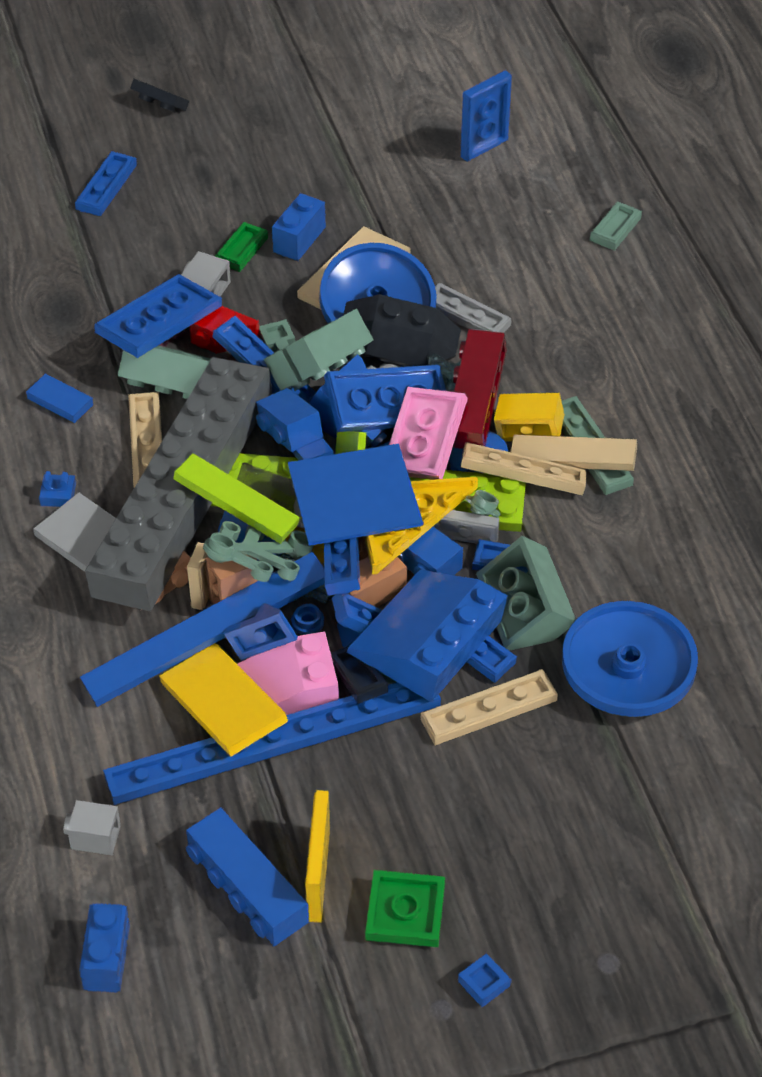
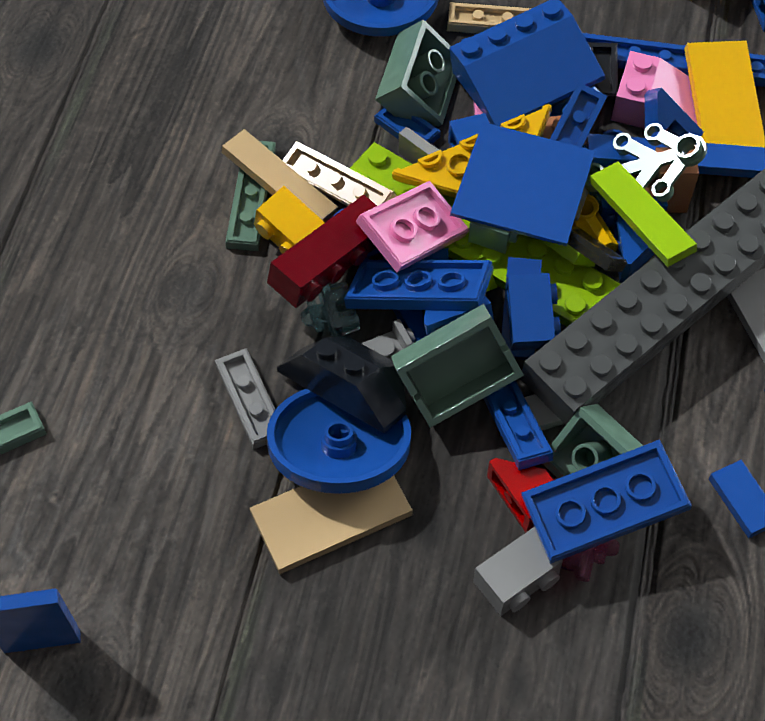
camera: 150 degrees left, 10 degrees up
tan tile [128,392,162,488] -> none
tan tile [187,542,209,610] -> none
green tile [215,222,268,272] -> none
sand green plate [259,320,295,352] -> none
blue brick [272,193,326,261] -> none
sand green plate [465,490,500,518] -> none

